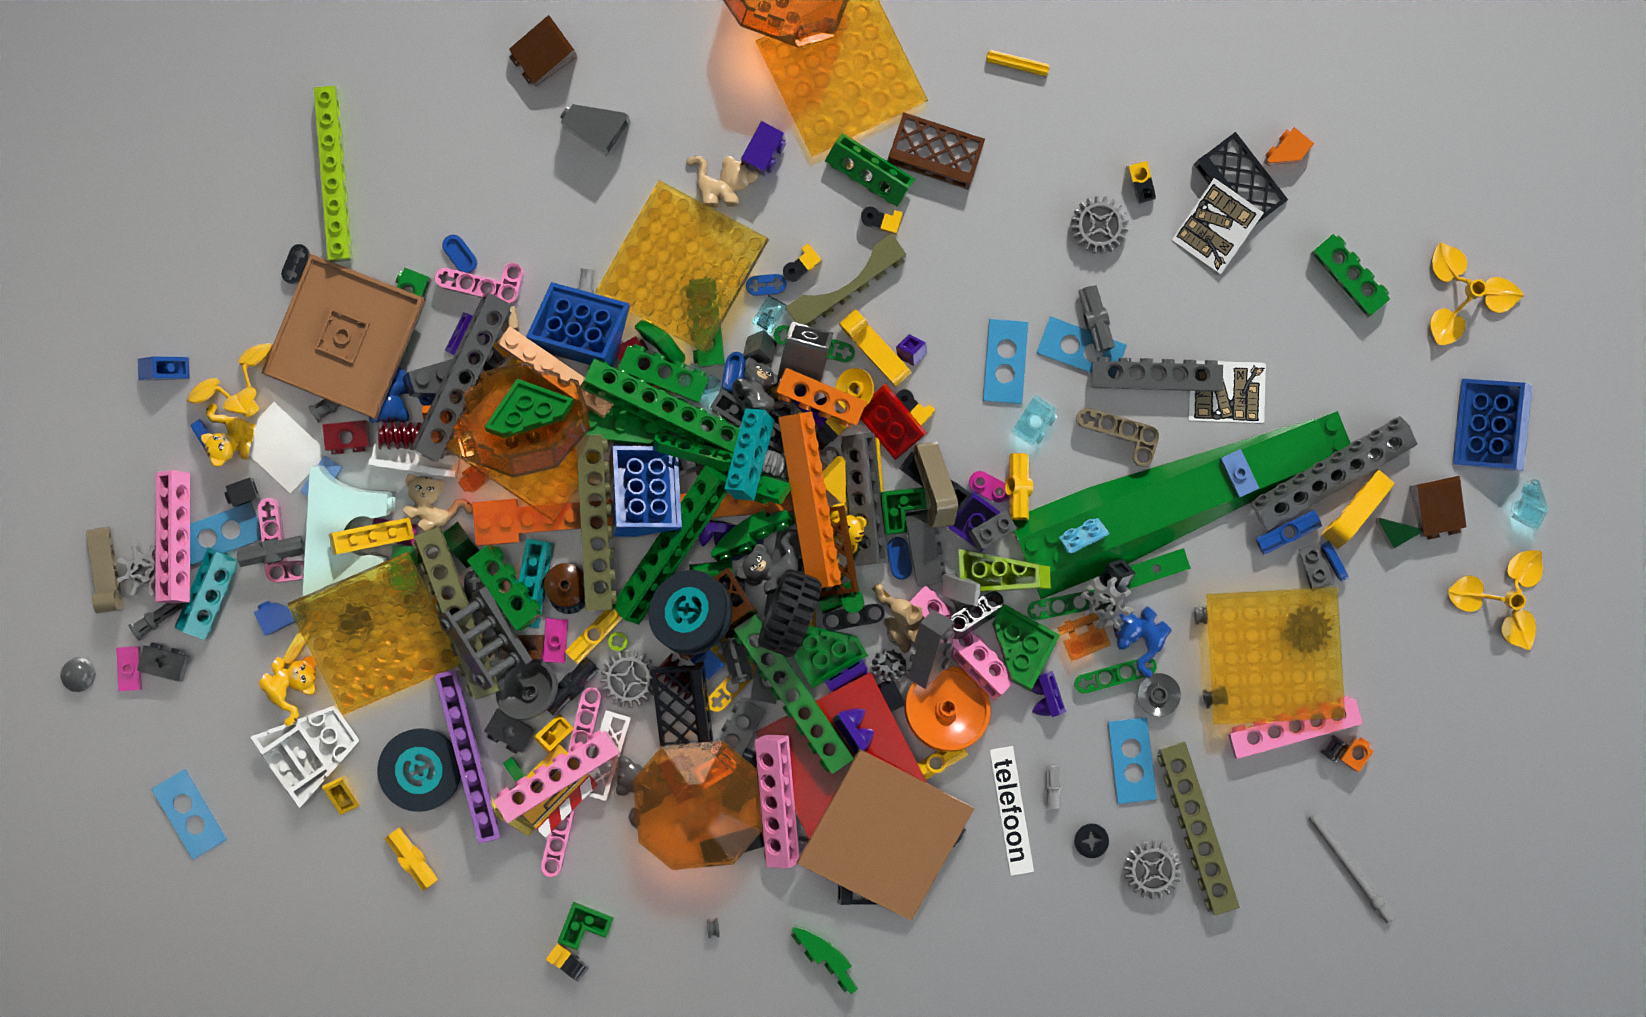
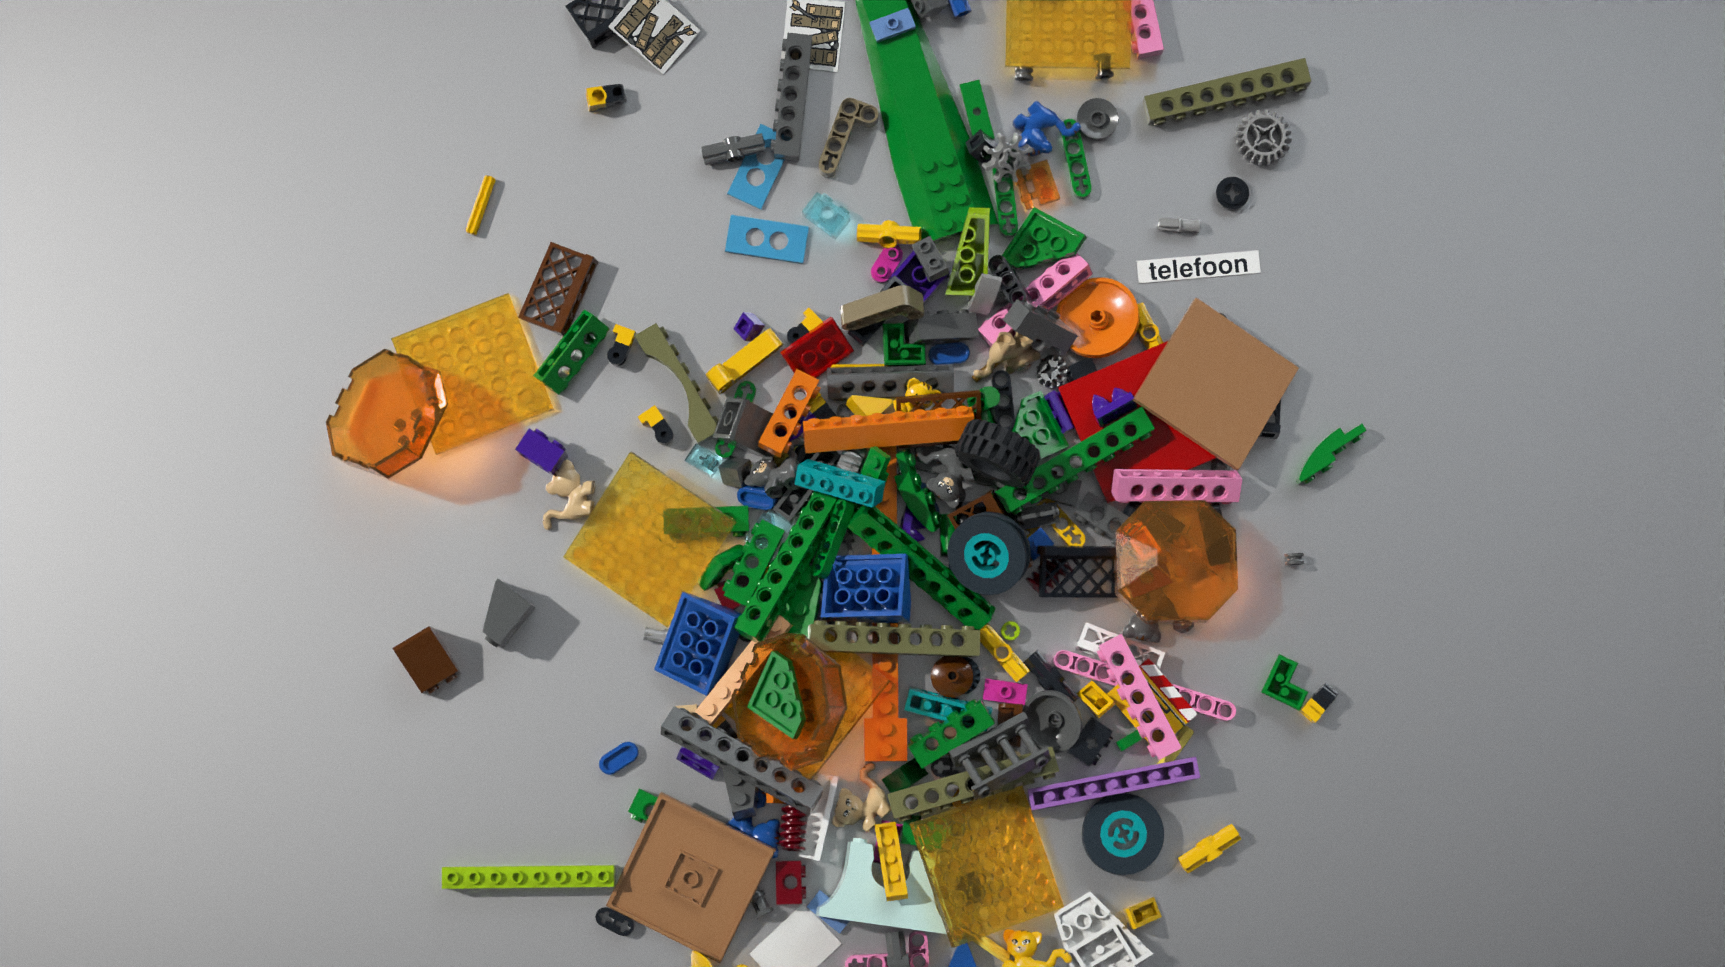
camera: 90 degrees left, 5 degrees down
bright pink beam [435,263,524,304] -> none
clear orange brick [458,460,493,493] -> none
light grey gear [600,650,659,708] -> none
blue beam [746,274,787,296] -> none
yellow dish [835,368,874,409] -> none
dark purple tile [1031,671,1066,717] -> none
medium azure hinge [1059,518,1109,554] -> none
light grey gear [1070,196,1129,254] -> none
dark azure piece [1108,717,1157,804] -> none

